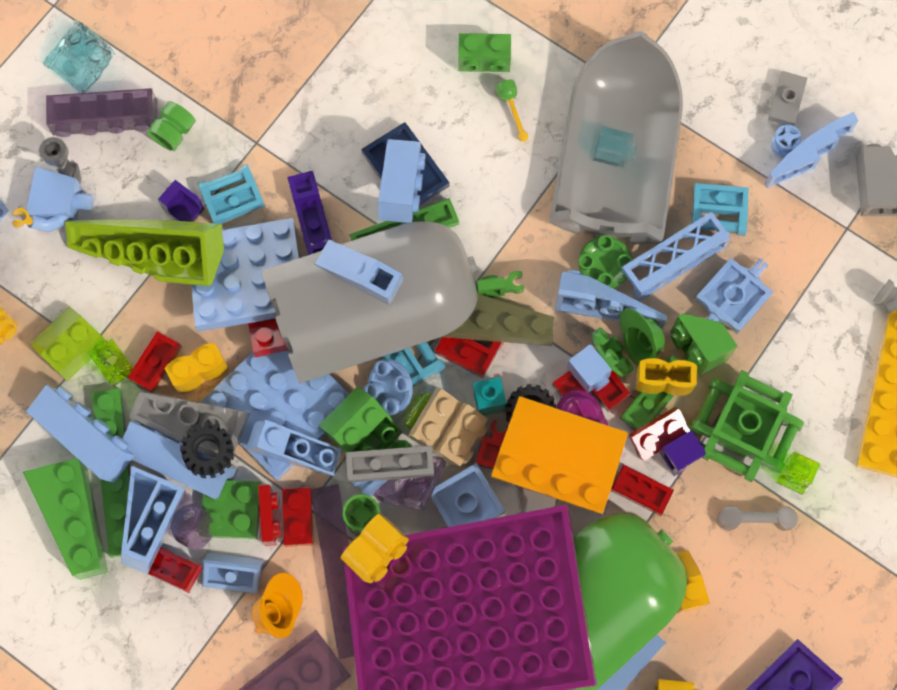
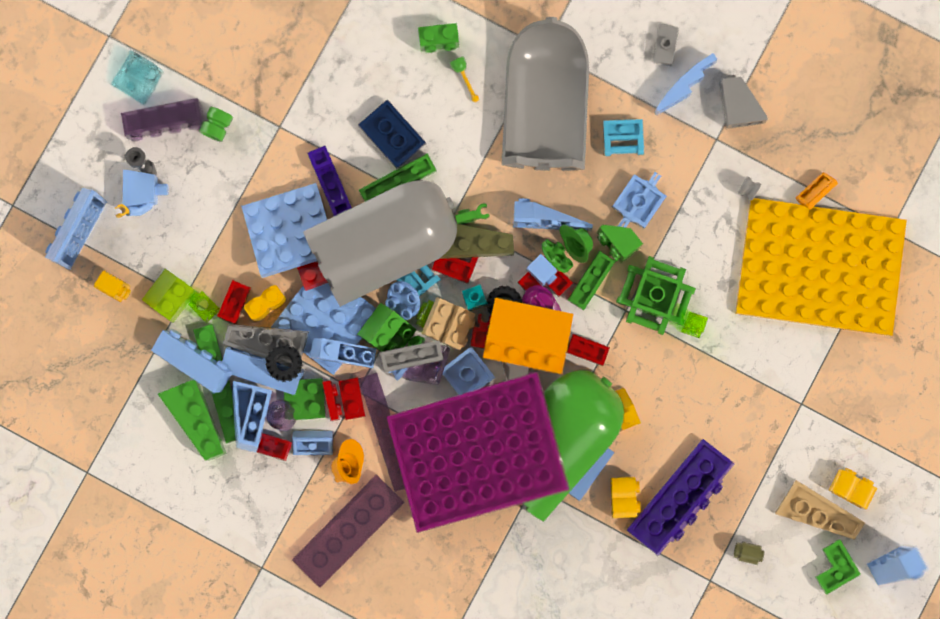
camera: 10 degrees left, 10 degrees up
lime wedge [65,219,224,286] -> none
dark purple panel [158,180,204,222] -> none
medium azure plate [198,164,265,224] -> none
light blue slope [315,240,403,305] -> none
yellow brick [340,514,409,583] -> none
bright green wheel [342,494,381,536] -> none
light blue wedge [378,139,425,223] -> none
bright green dish [578,235,633,288] -> none
clear light blue brick [593,126,637,168] -> none
light blue fence [622,211,731,302] -> none
plate [628,407,690,461] -> none
yellow brick [635,358,697,396] -> none
dark purple panel [659,430,706,477] -> none
light grey bar [717,506,798,531] -> none
light blue wheel [771,125,802,157] -> none

